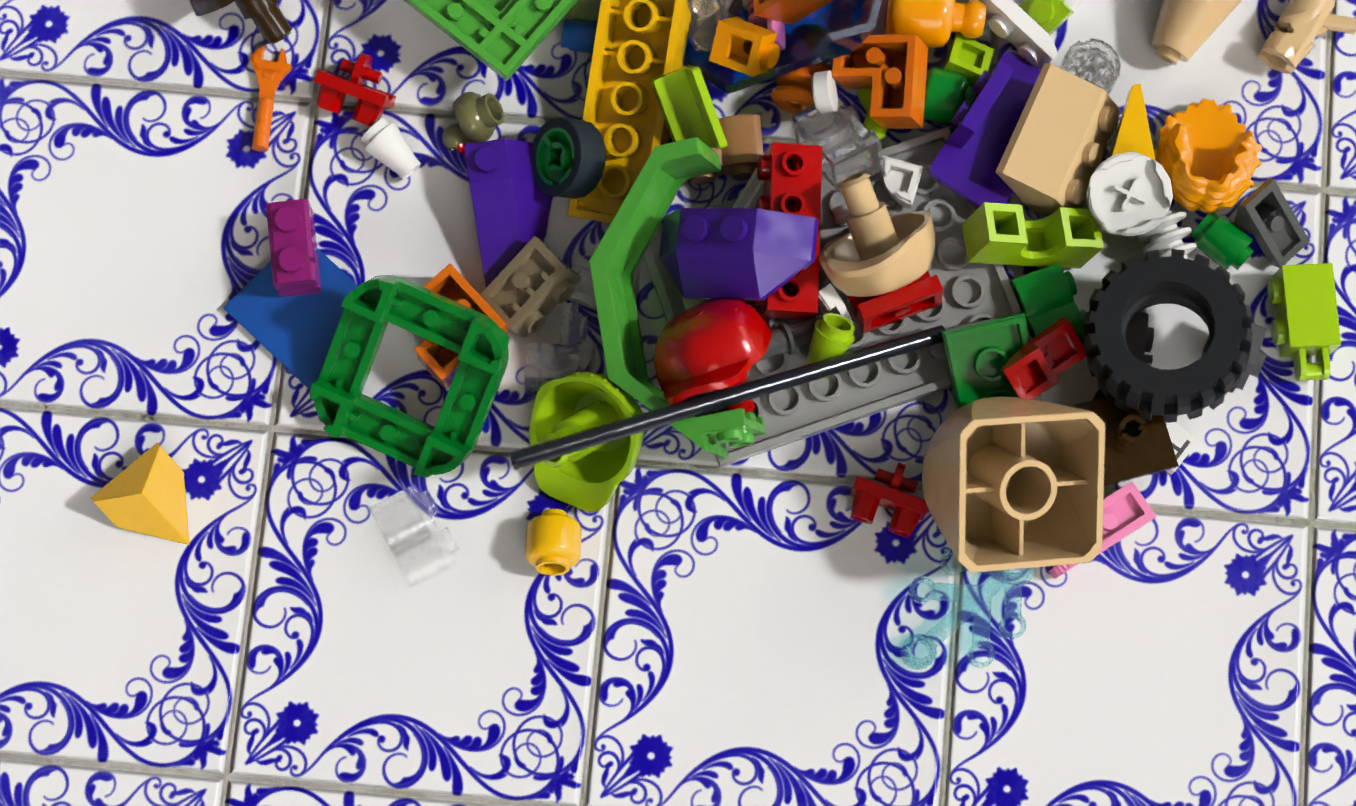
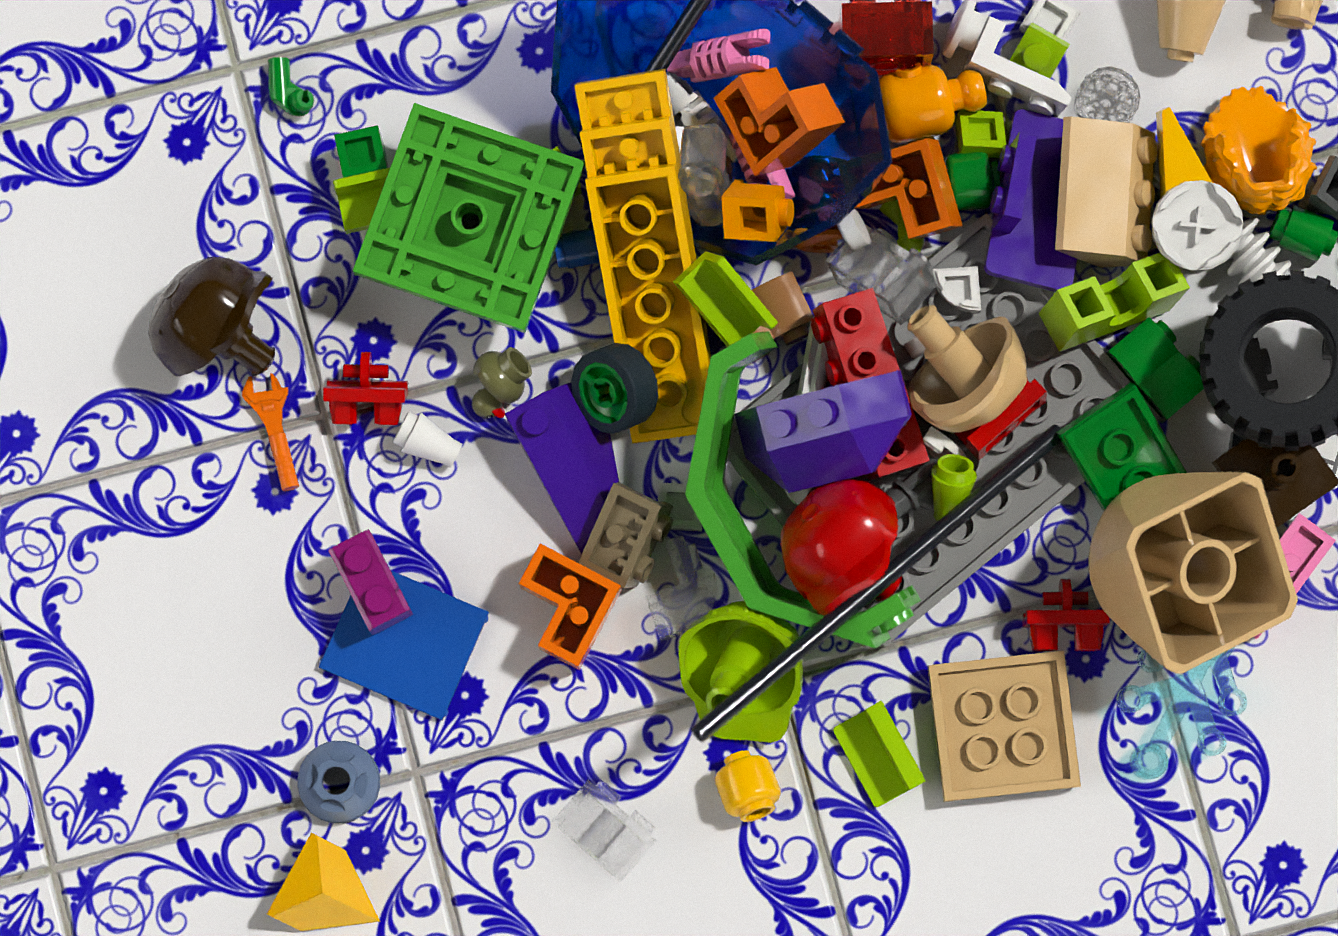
camera: 20 degrees left, 5 degrees up
green plate [310,275,509,477] -> none
red slope [1001,317,1087,400] -> none
none -> sand blue piece [297,741,381,823]
none -> lime panel [833,700,926,807]
none -> tan plate [927,650,1081,802]

